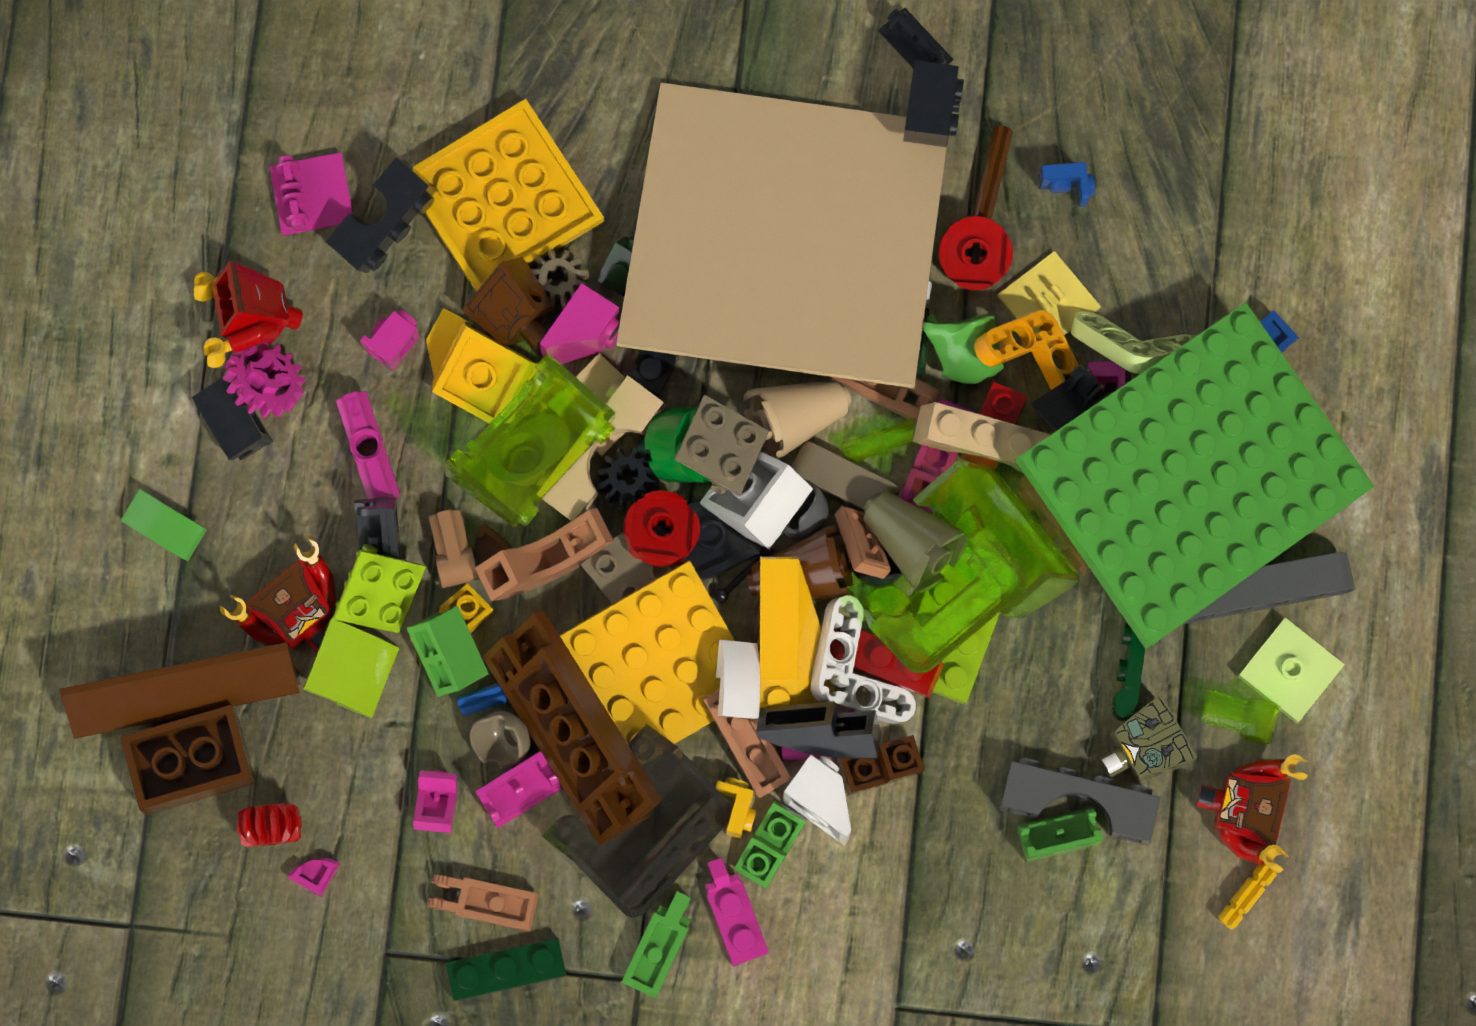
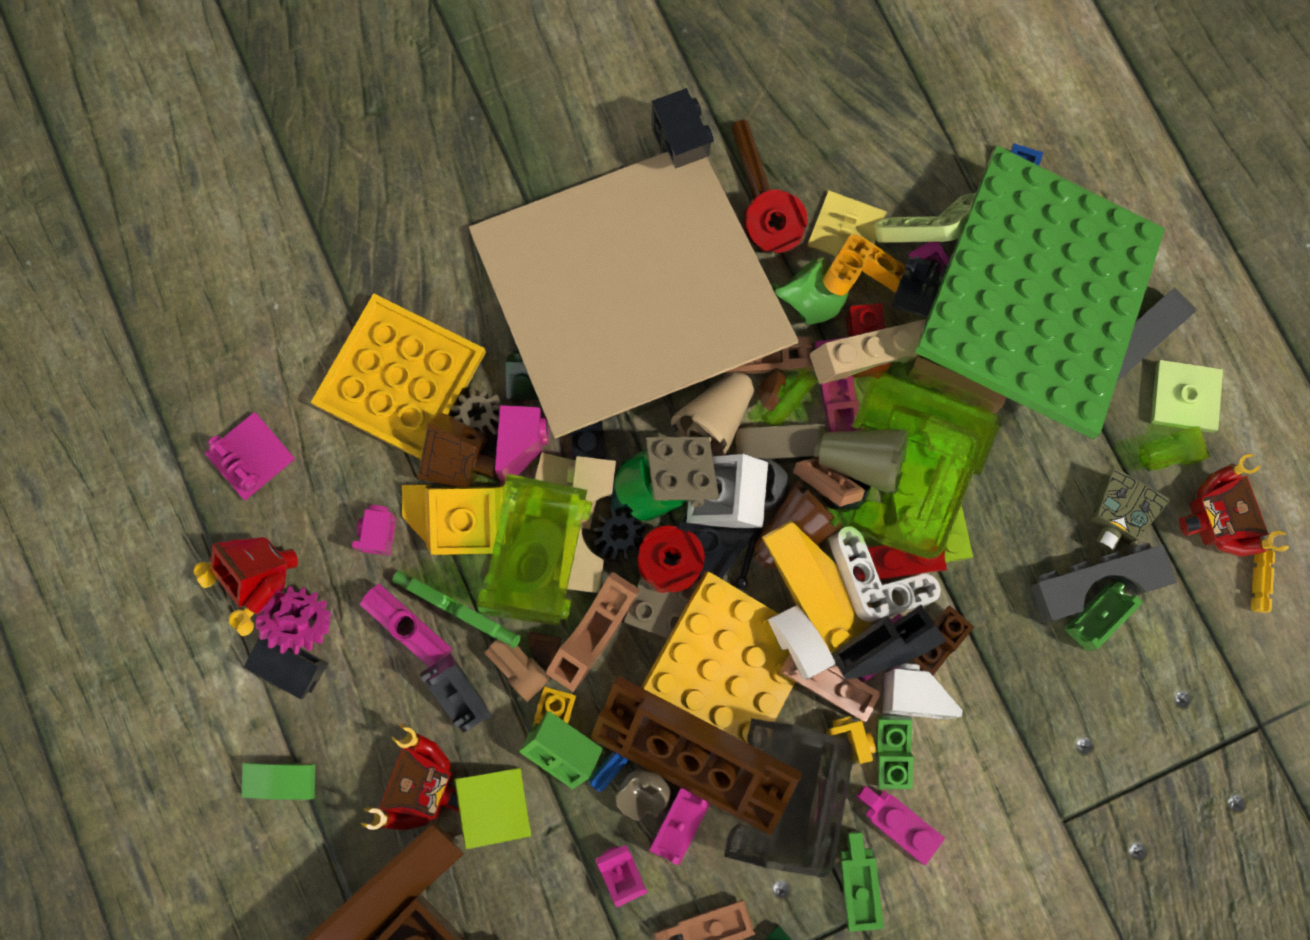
camera: 30 degrees left, 0 degrees up
black arch [326,157,438,273] -> none
lime hinge [333,544,426,634] -> none
black hinge [878,8,954,68] -> none
blue bracket [1039,162,1095,207] -> none
dark green hinge [1112,622,1145,722] -> none
none -> bright green piece [392,570,521,648]
none -> reddish brown tile [756,368,786,412]

